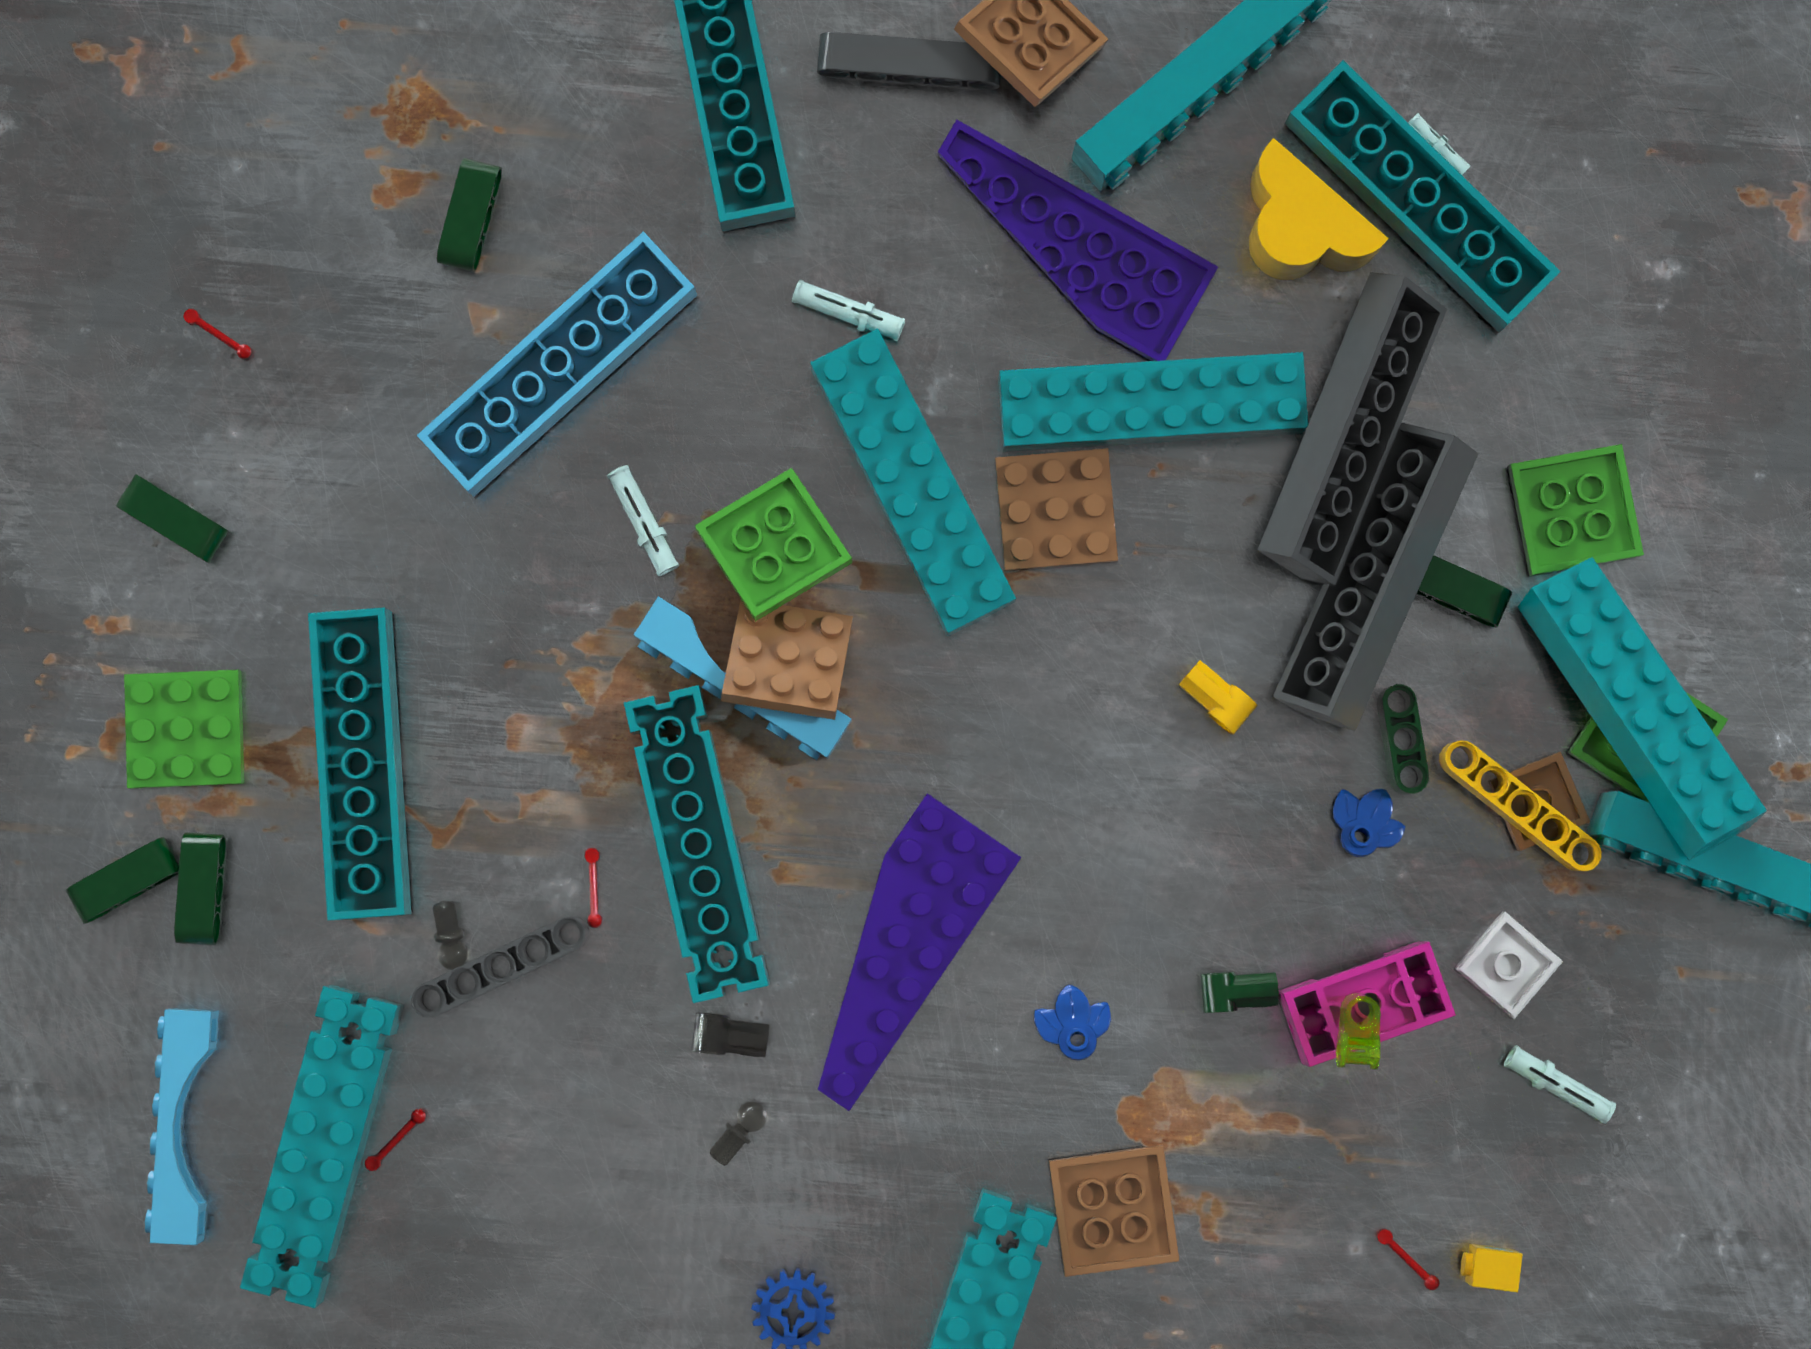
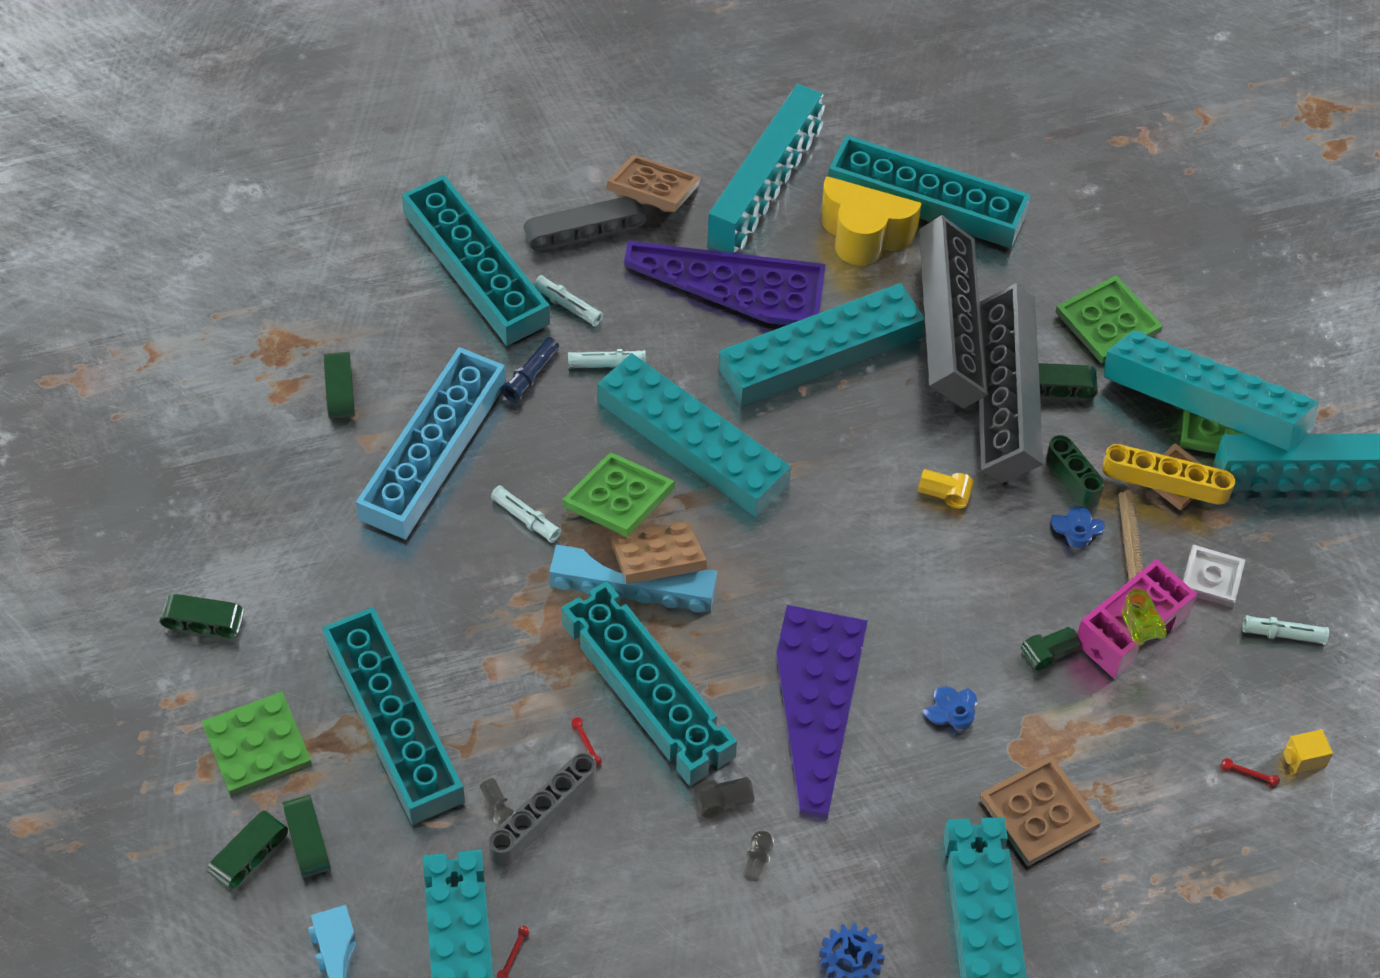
camera: 20 degrees left, 30 degrees down
red hinge [183,309,251,359] -> none
medium nougat plate [995,448,1118,572] -> none
none -> dark blue pin [501,337,560,402]
none -> light aqua pin [534,275,603,327]
none -> tan axle [1118,490,1143,581]

